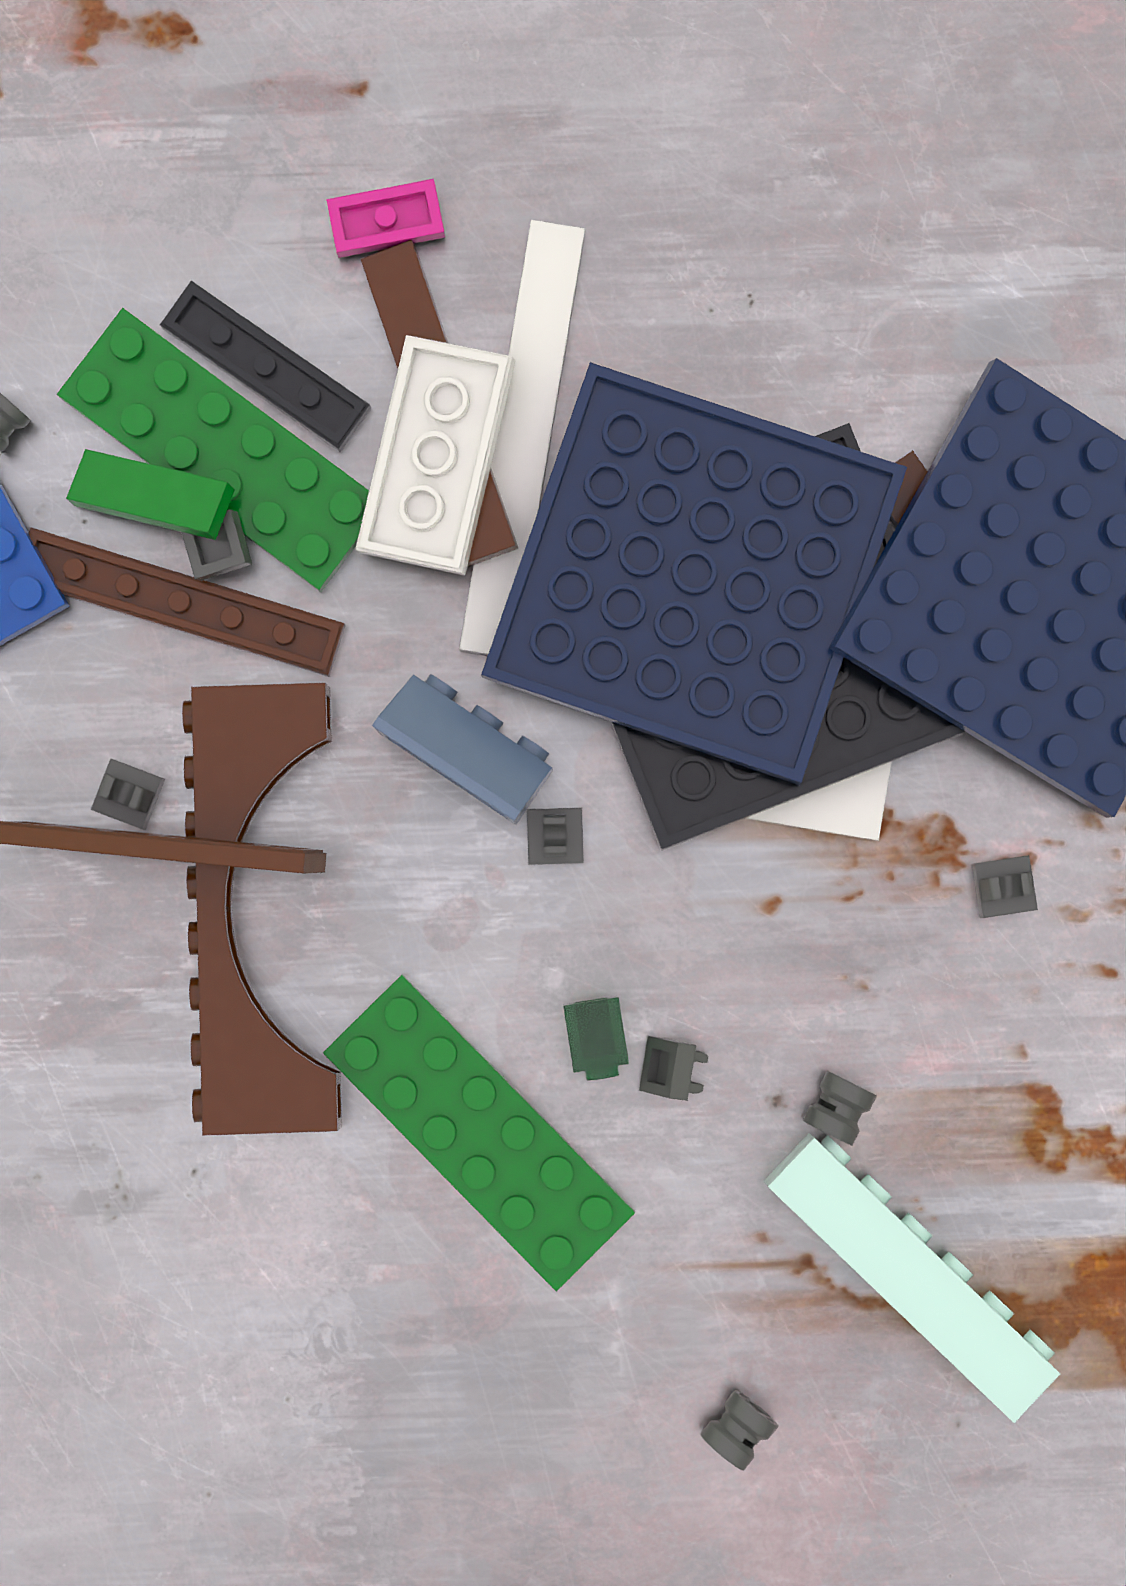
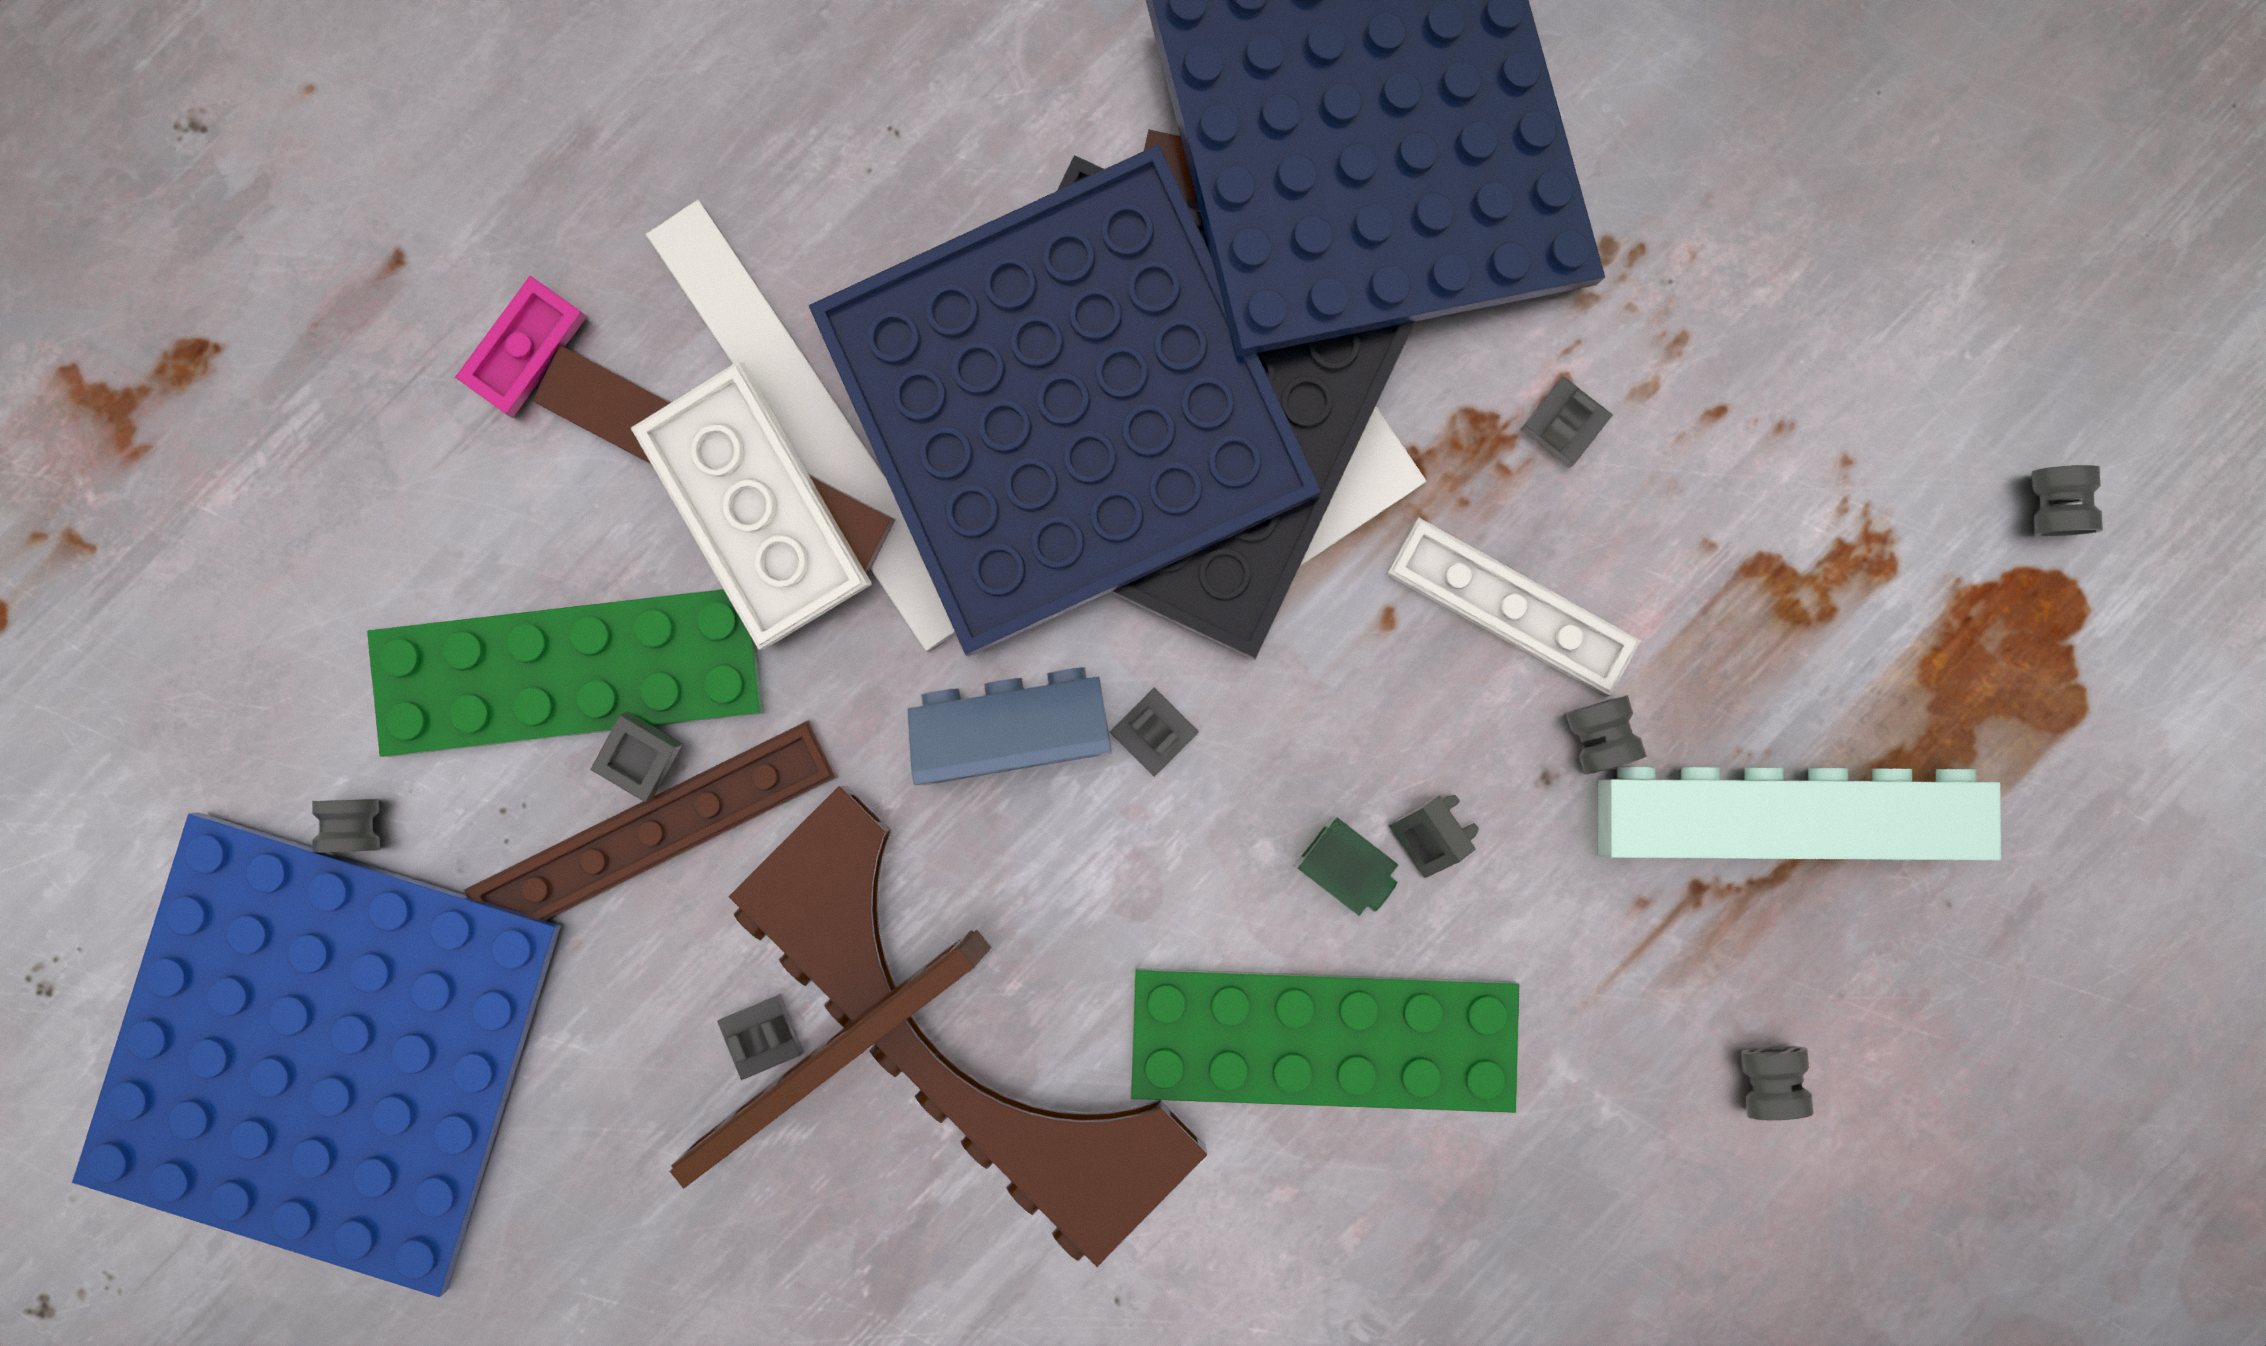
camera: 45 degrees left, 0 degrees up
green tile [66,449,235,540] -> none
black tile [160,281,371,452] -> none
none -> white tile [1386,518,1641,697]

